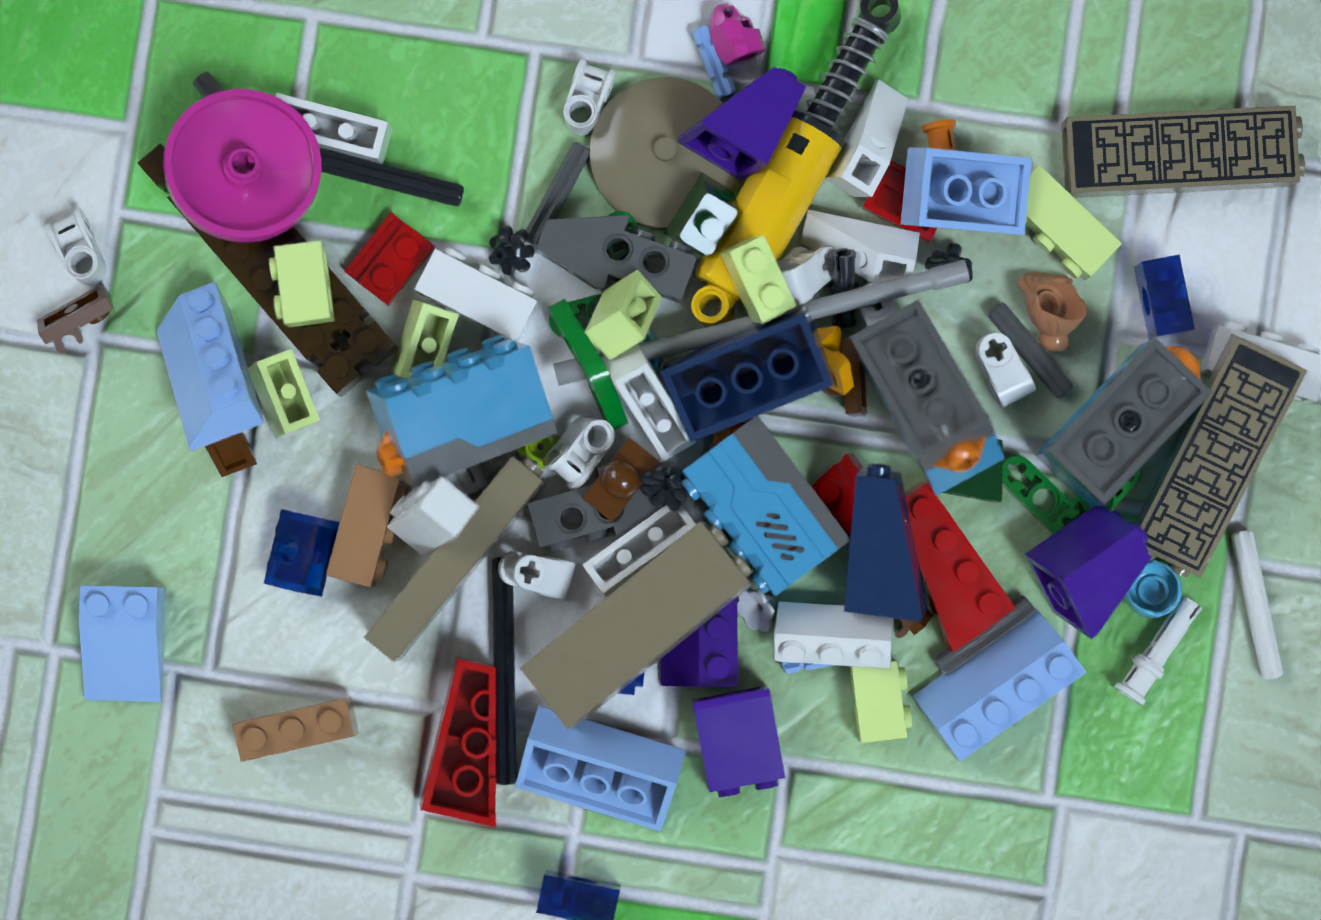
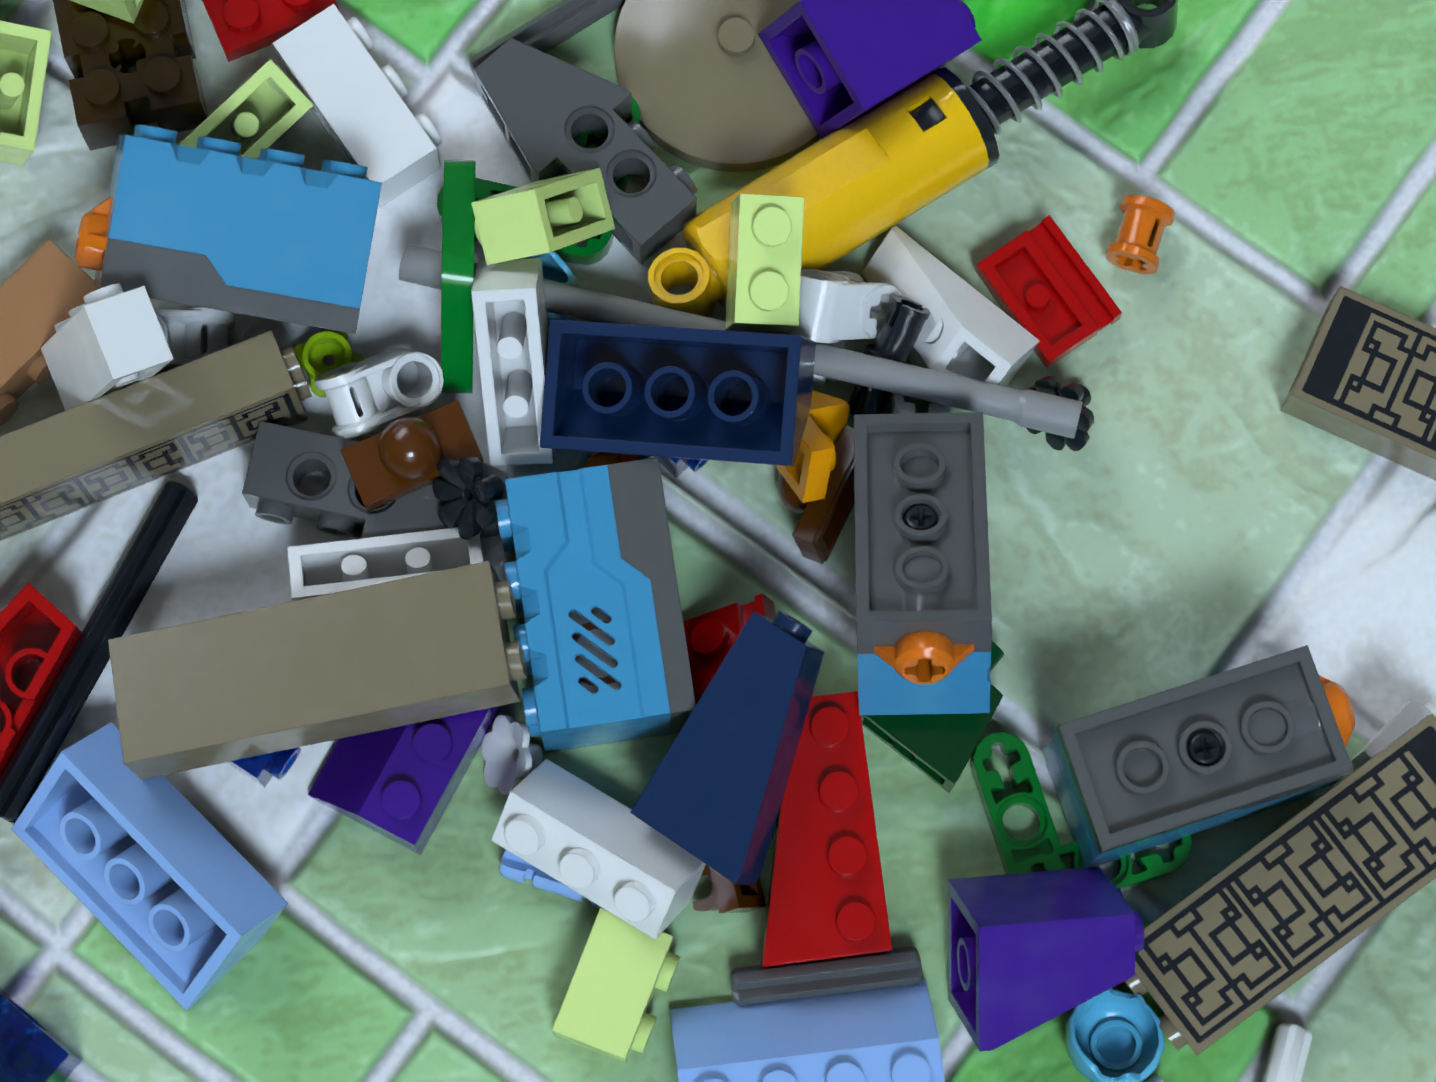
camera: 25 degrees right, 10 degrees down
black plant [489,226,535,275] -> none
white piece [498,551,576,601] -> none
torso [664,172,739,257] -> none
dark purple slope [692,685,785,797] -> none
white slope [825,79,908,197] -> none
light blue slope [901,148,1032,235] -> none
white piece [974,333,1036,408] -> none
dark grey axle [988,302,1073,398] -> none
nougat hair [1017,272,1087,352] -> none
yellowish green brick [1025,165,1122,281] -> none
clear blue brick [1134,254,1195,340] -> none

